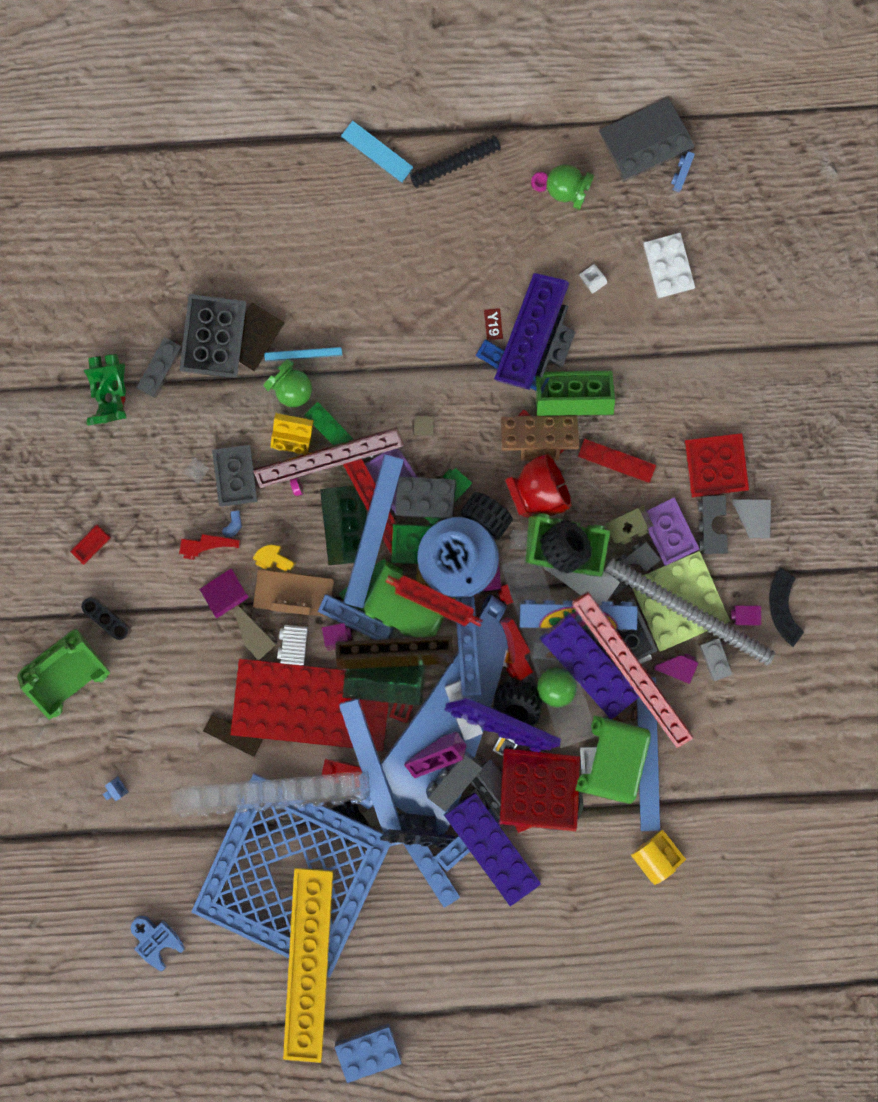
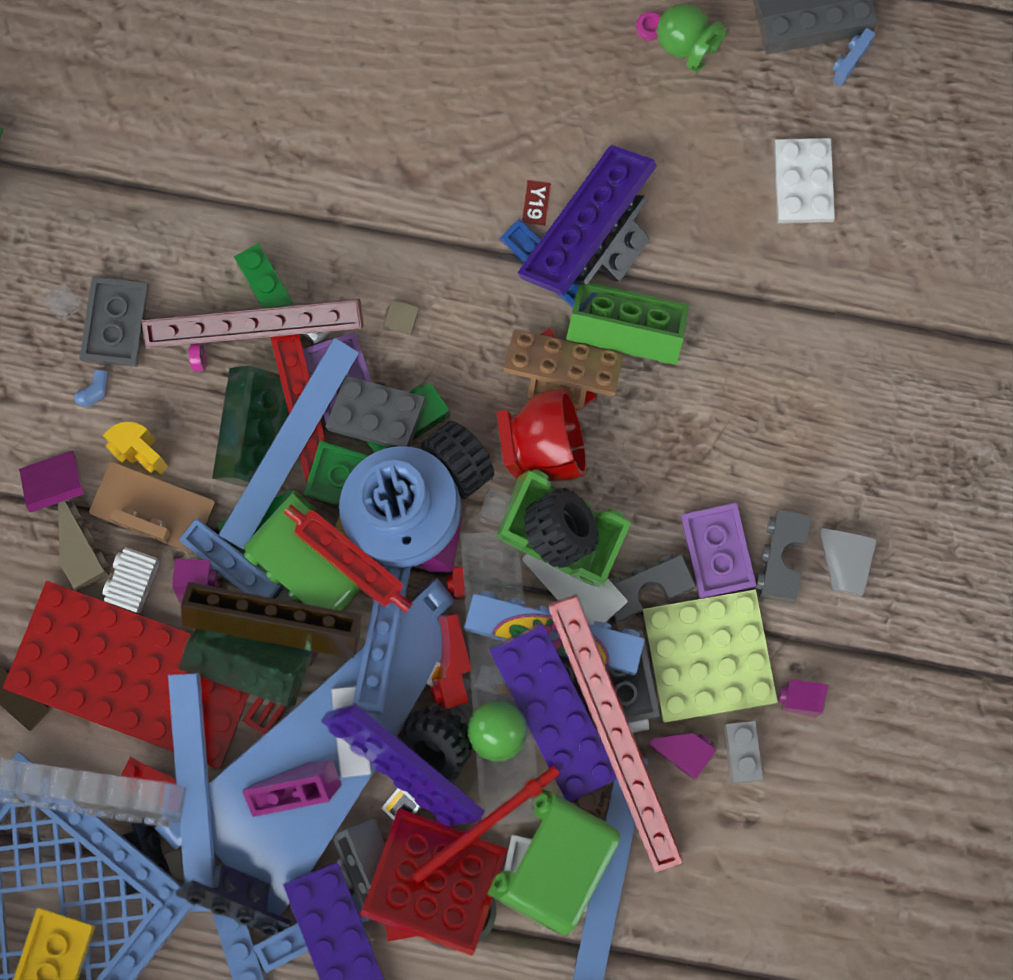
camera: 20 degrees right, 10 degrees down
dark grey arch [136,337,182,398] -> none
dark grey slope [179,294,246,378] -> none
red slope [179,534,241,560] -> none
dark brown plate [239,302,285,372] -> none
bright green tile [263,359,313,408] -> none
medium azure tile [265,347,343,362] -> none
yellow brick [270,413,314,454] -> none
dark grey brick [426,751,483,812] -> none
red plate [578,439,656,483] -> none
white slope [579,264,607,293] -> none
light grey piece [604,557,775,666] -> none
olive brick [606,505,654,545] -> none
red plate [684,433,749,497] -> none
black tile [769,567,804,647] -> none
none -> red bar [411,765,560,883]

